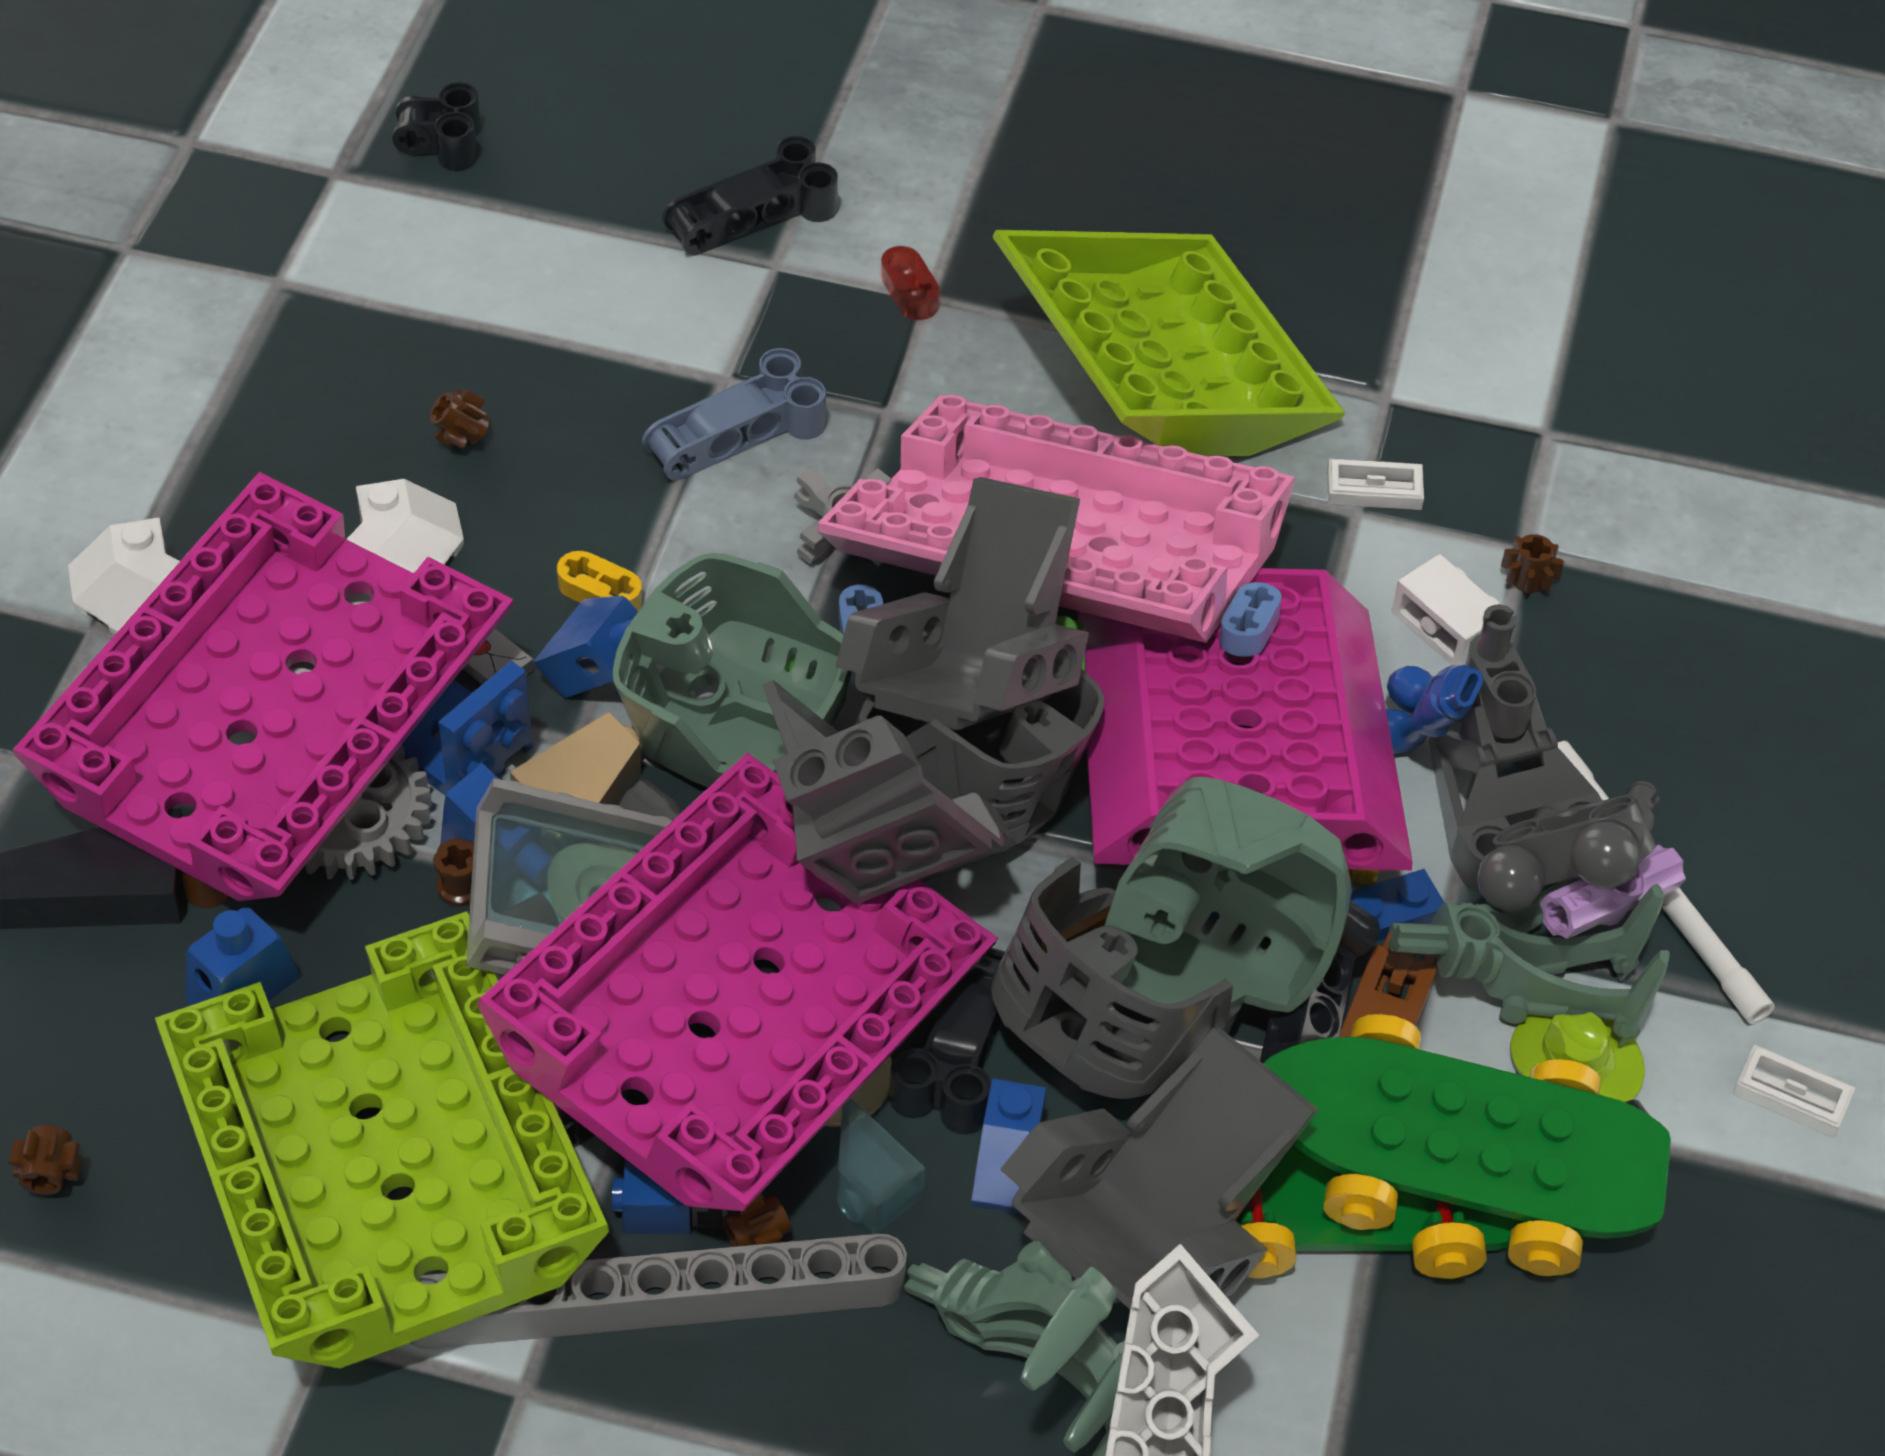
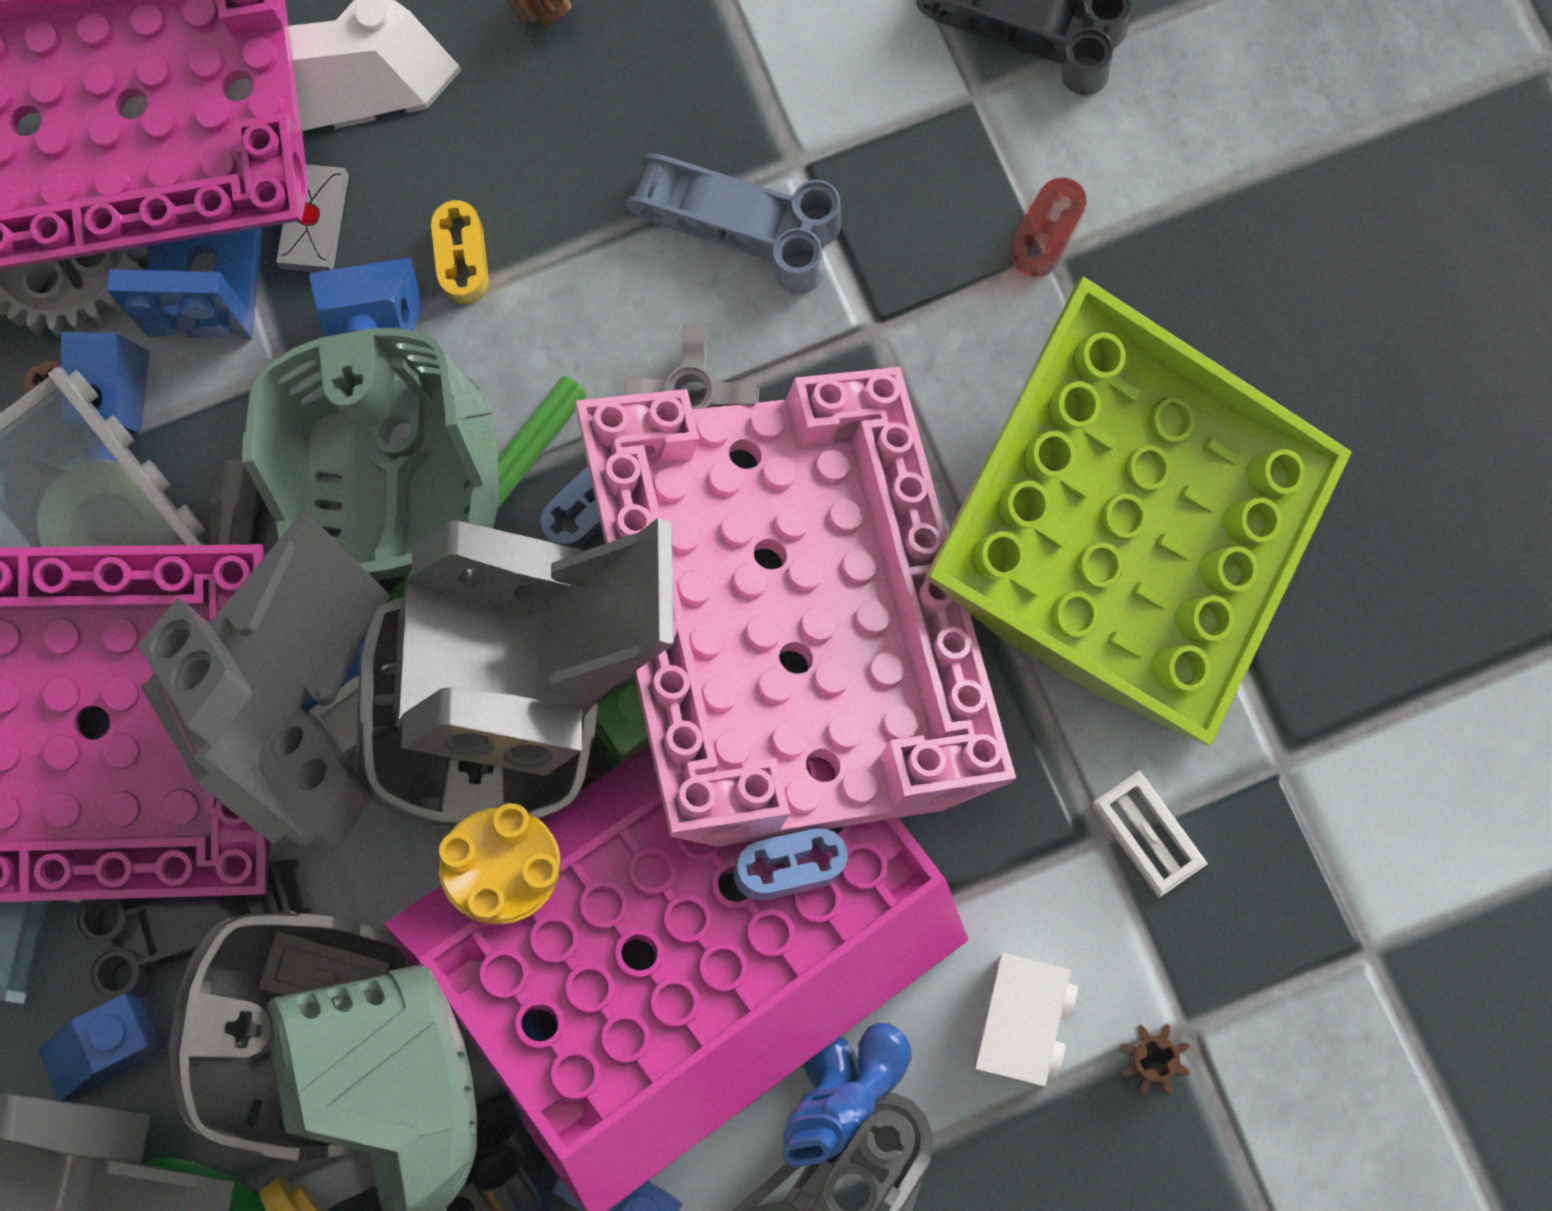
camera: 65 degrees right, 25 degrees up
tan slope [510,712,642,852] -> none
none -> yellow dish [439,803,561,925]

